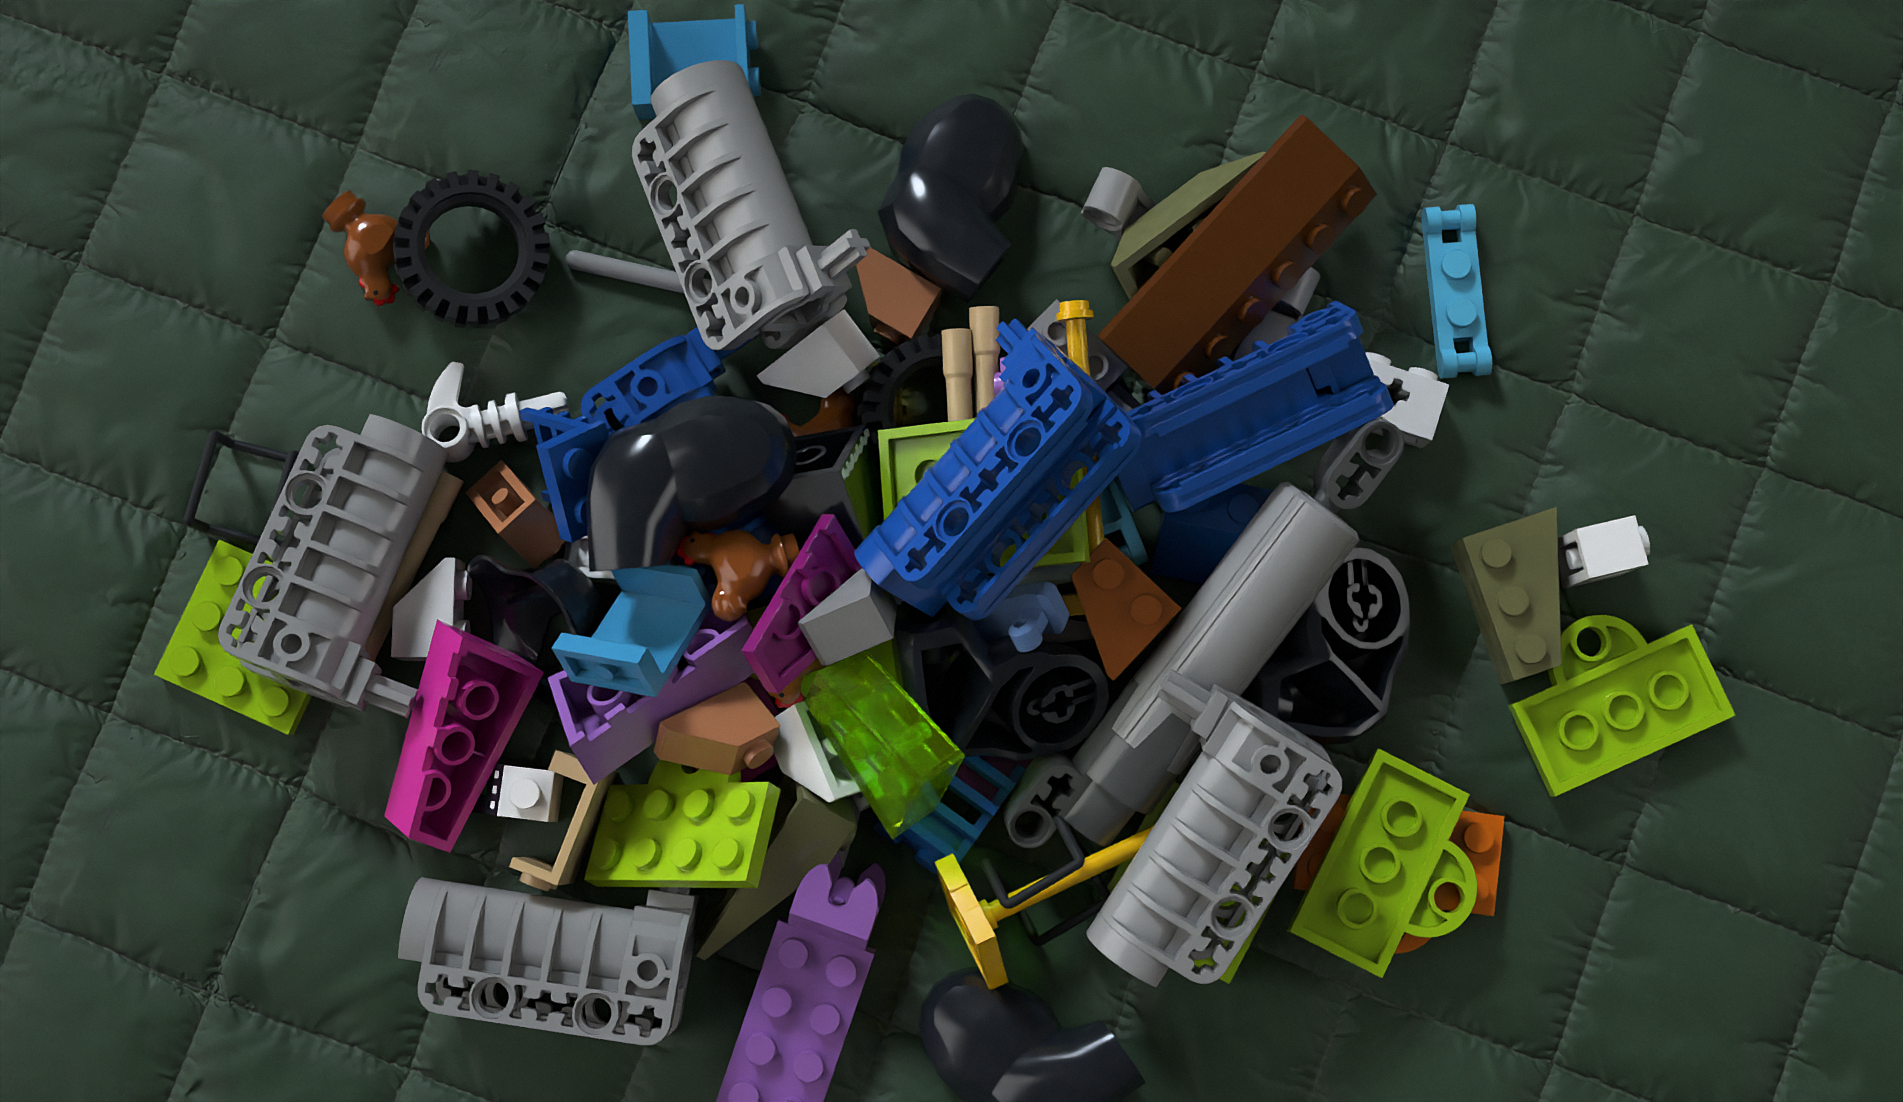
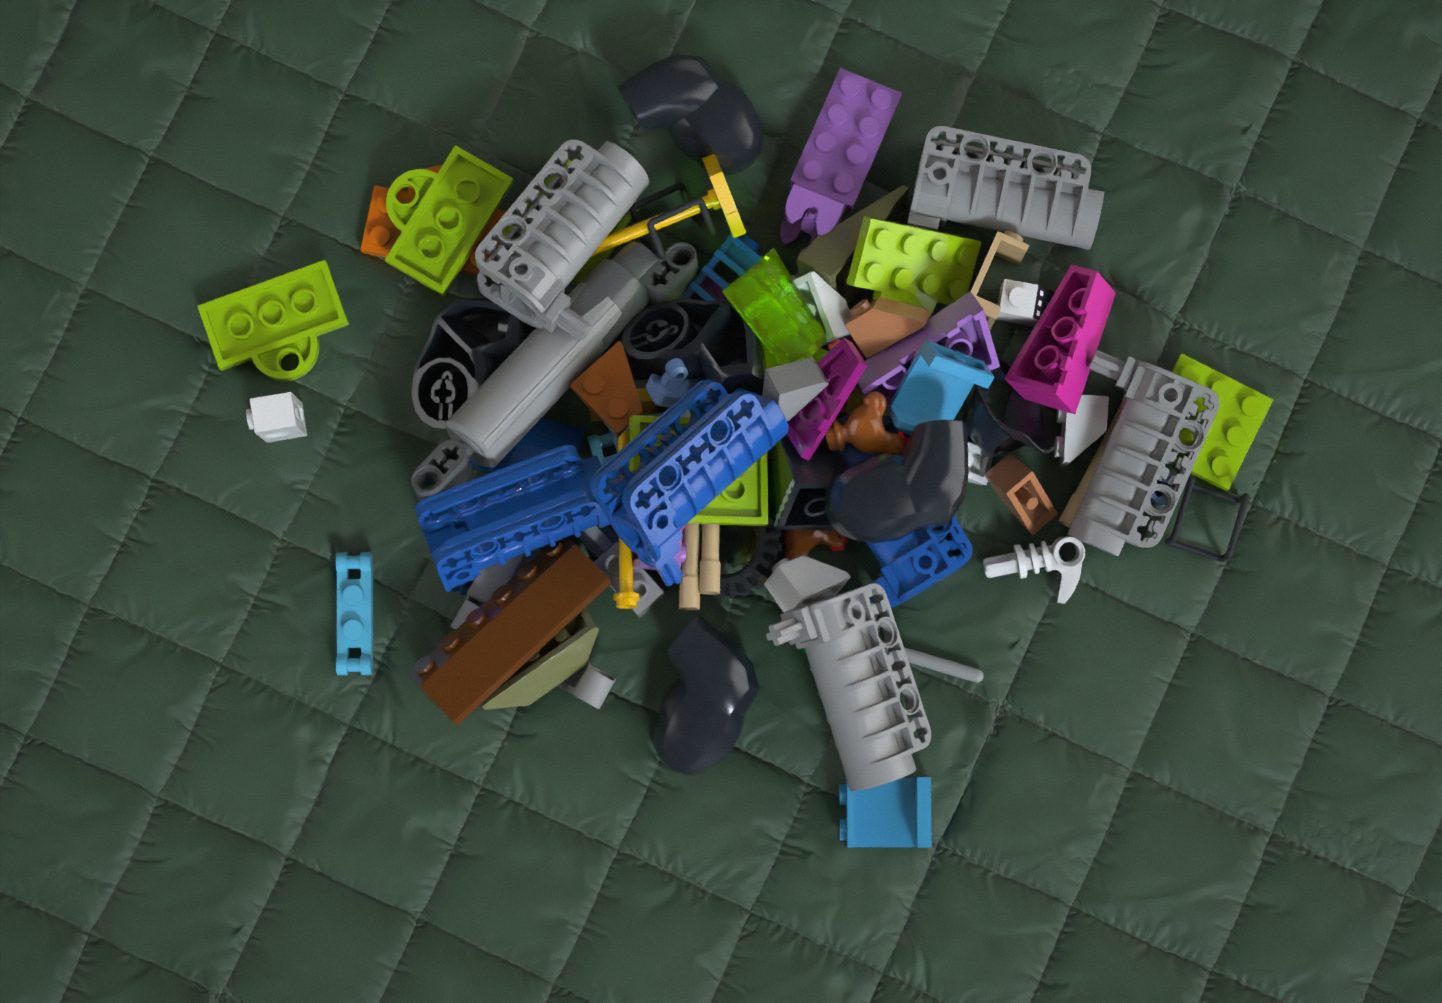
camera: 175 degrees left, 0 degrees up
dark orange animal [322,190,430,307] -> none
black tyre [393,170,550,328] -> none
blue plate [519,407,609,543] -> none
nougat slope [855,247,941,347] -> none
white brick [1365,352,1449,448] -> none
olive wedge [1450,507,1561,685] -> none

